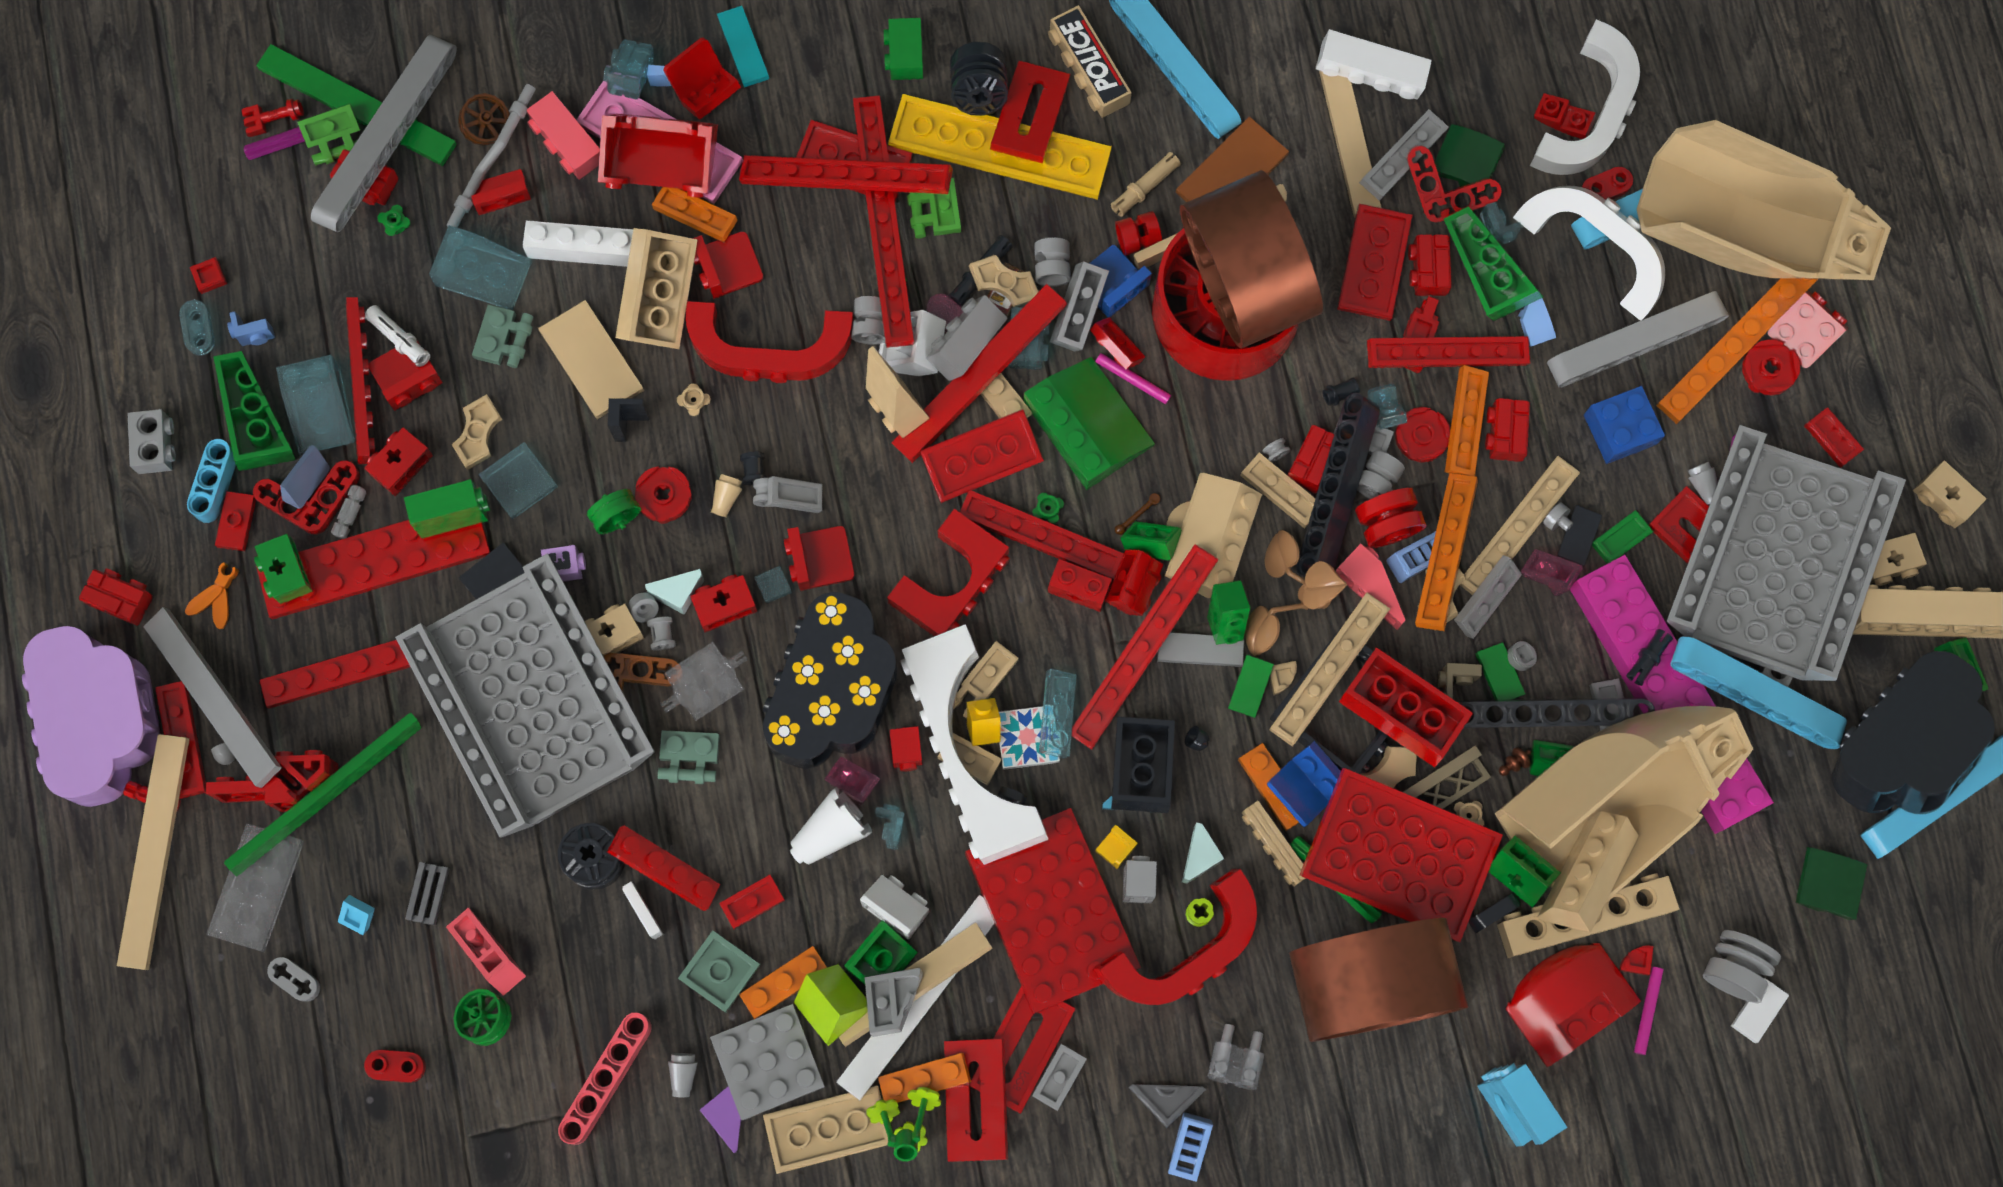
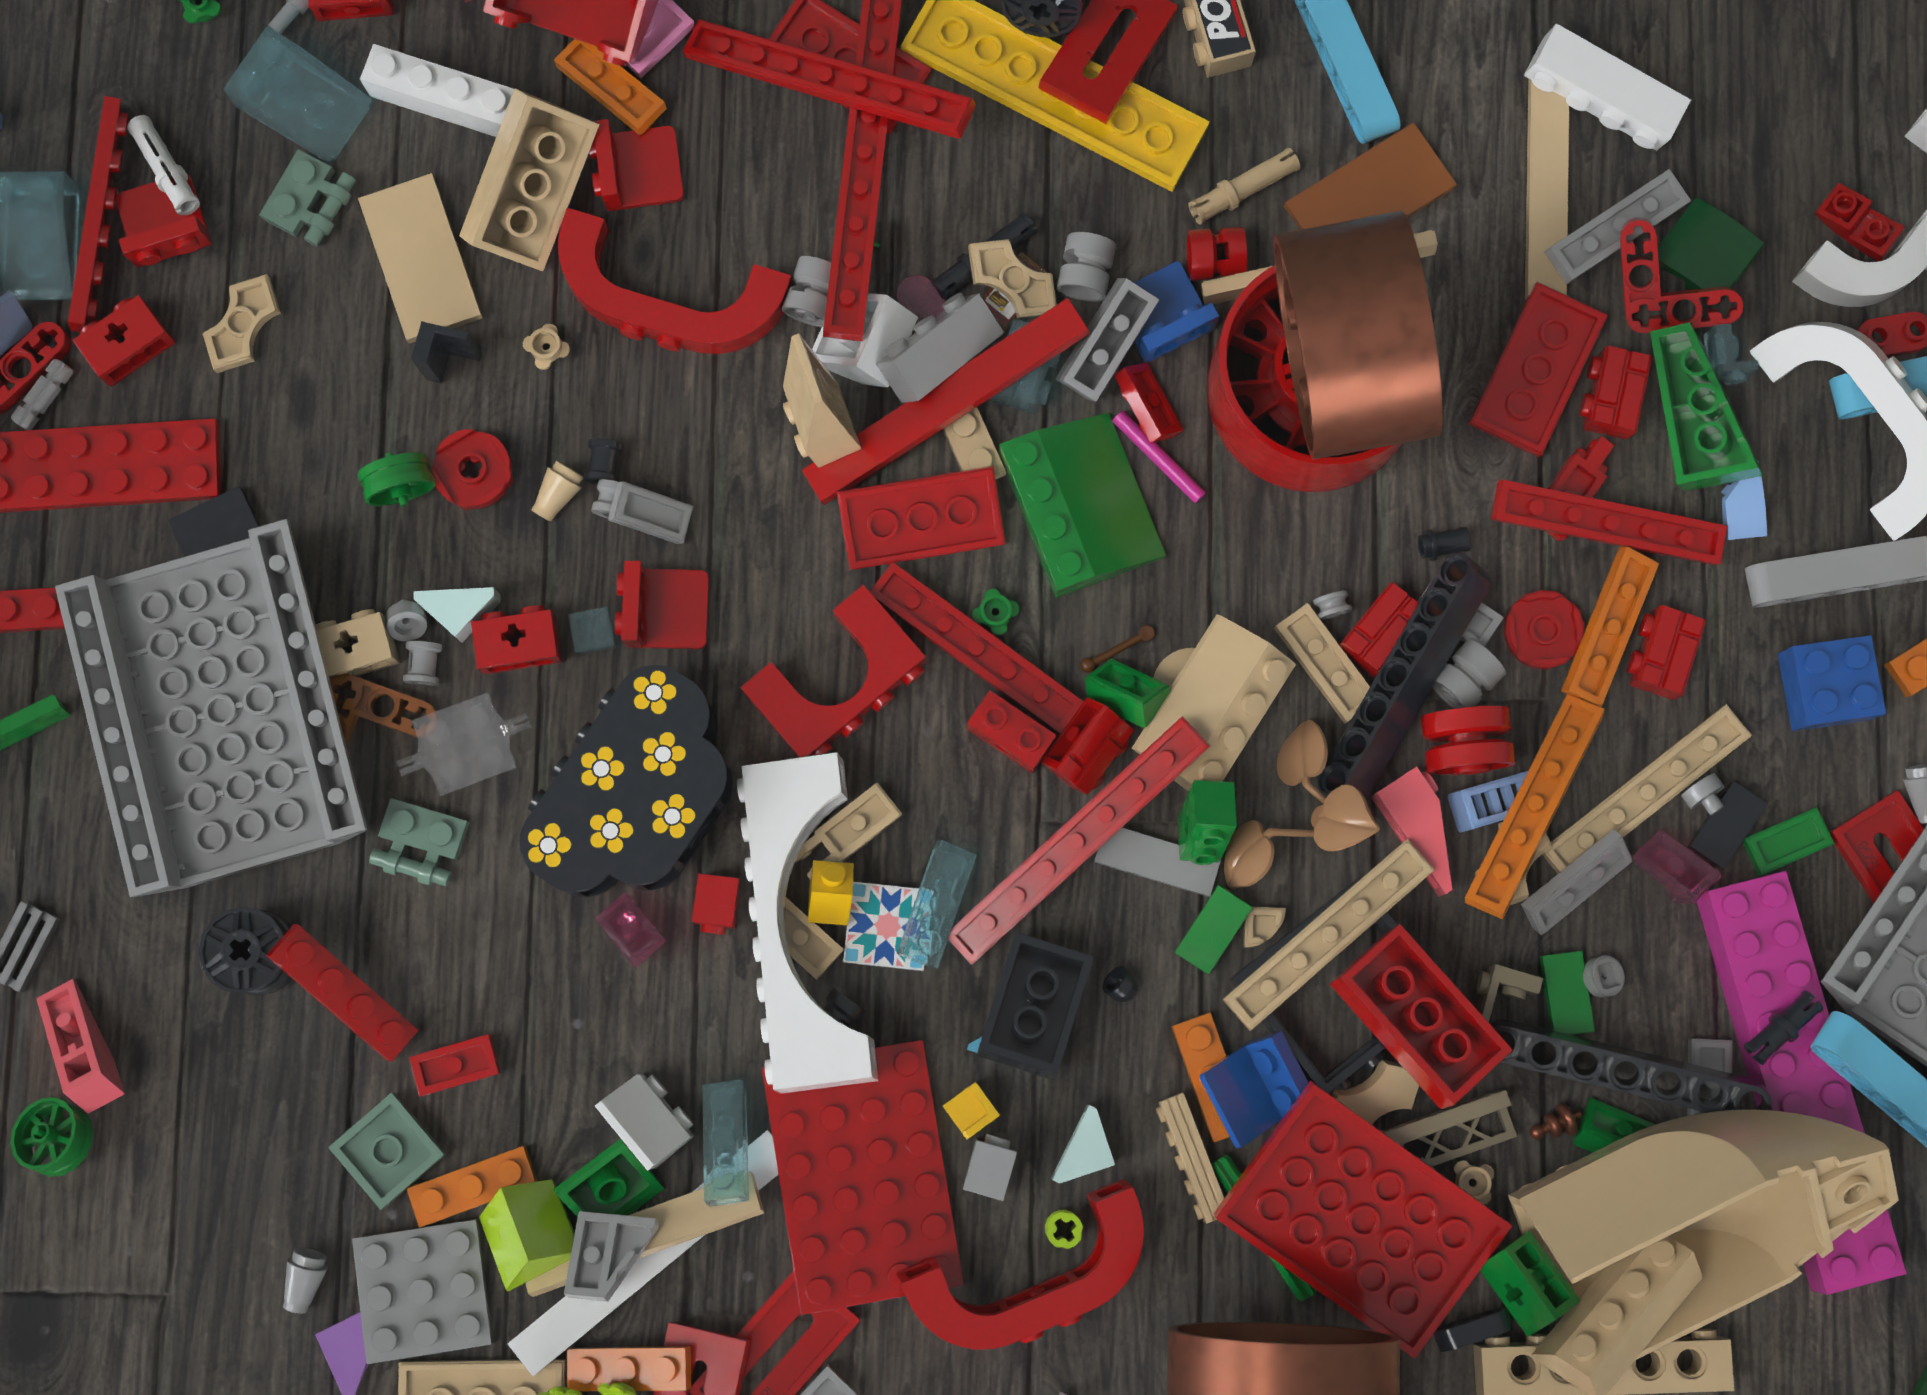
camera: 15 degrees right, 5 degrees up
green brick [404,479,490,539] -> none
clear light blue tile [478,442,558,520] -> none
lavender brick [541,545,586,581] -> none
coral beam [558,1013,652,1145] -> none
white tile [622,882,663,939] -> none
white cone [790,787,872,865] -> none
clear light blue bracket [875,804,905,850] -> none
bright green plate [907,178,961,238] -> none
clear light blue bracket [1368,383,1407,430] -> none
none -> clear light blue plate [702,1079,749,1207]

